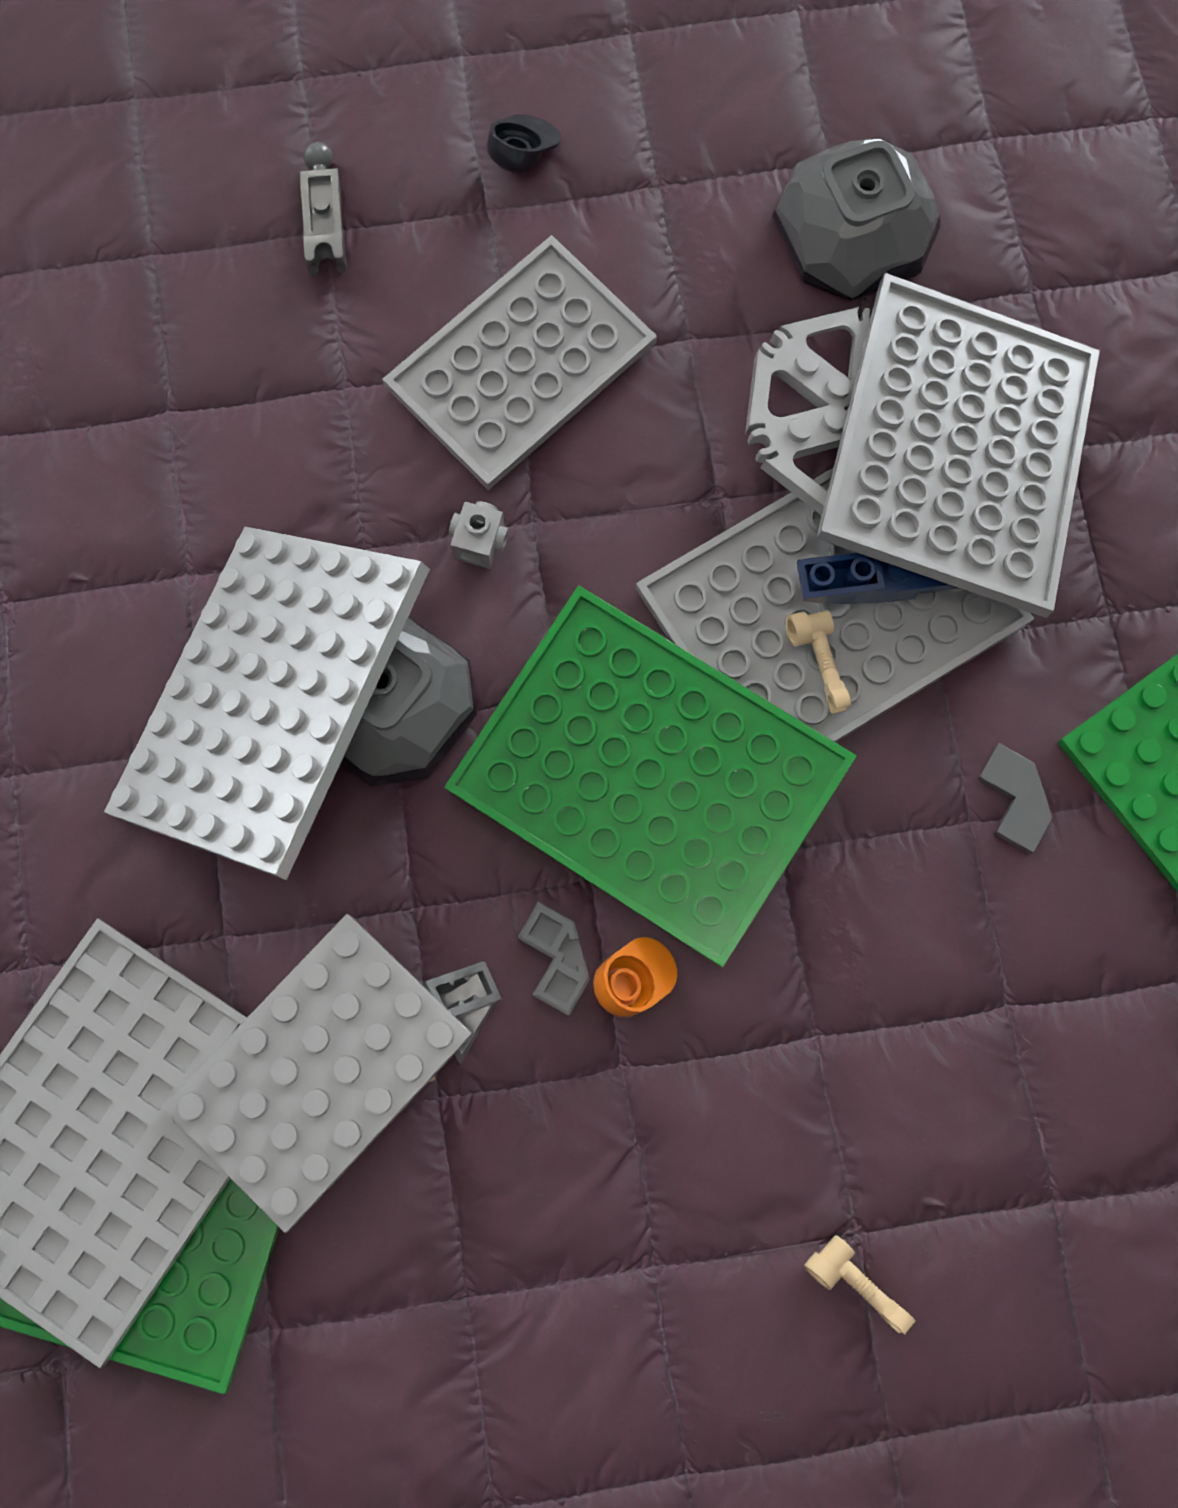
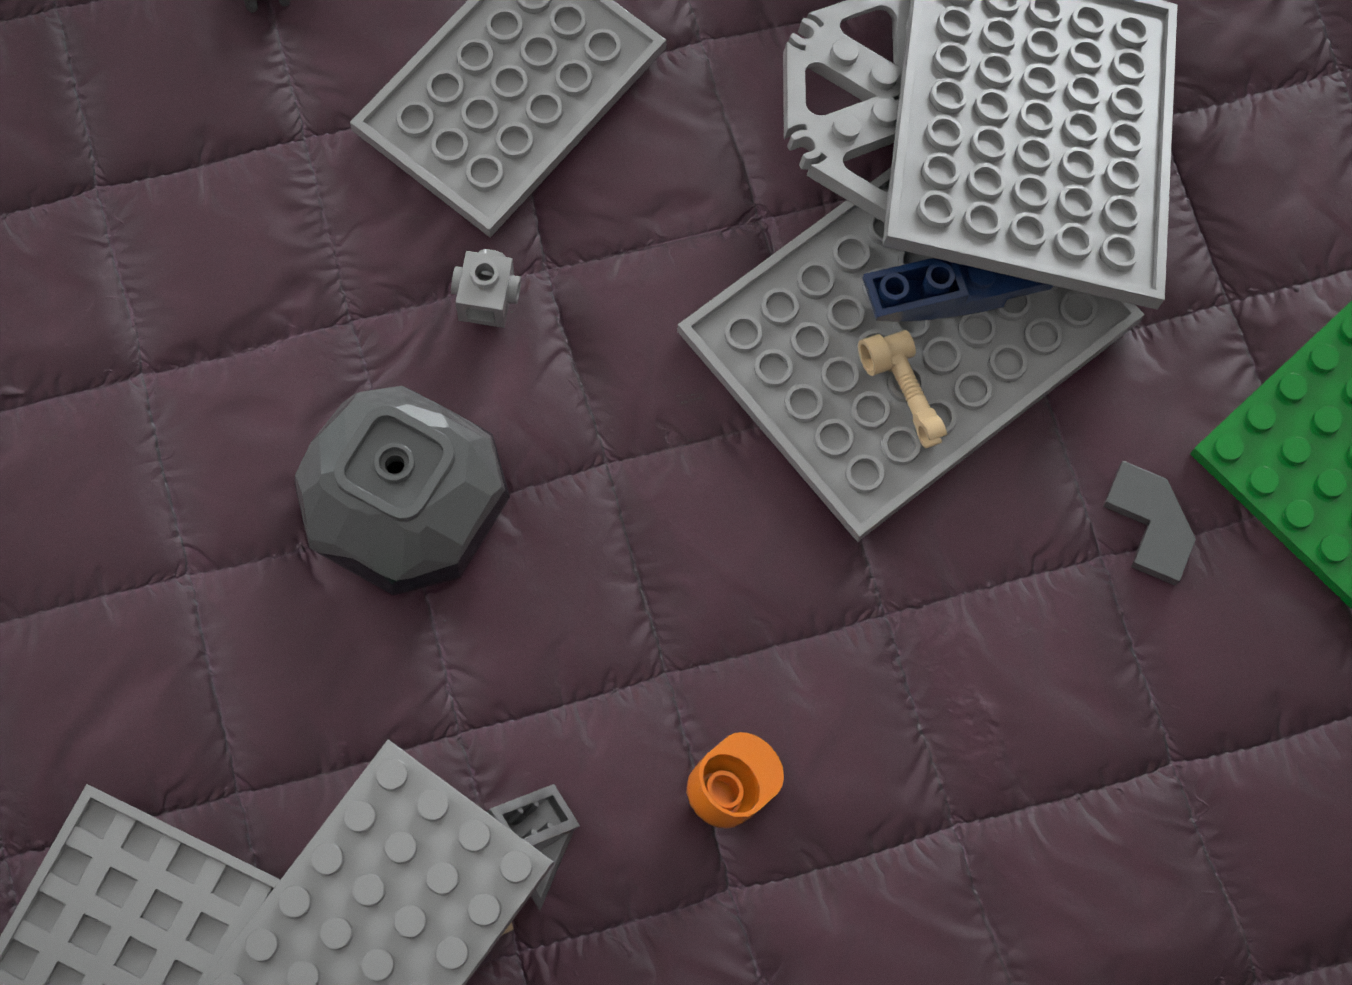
camera: 10 degrees left, 5 degrees down
plate [104,527,430,880] -> none
green plate [444,585,857,968] -> none
dark grey tile [517,902,590,1017] -> none

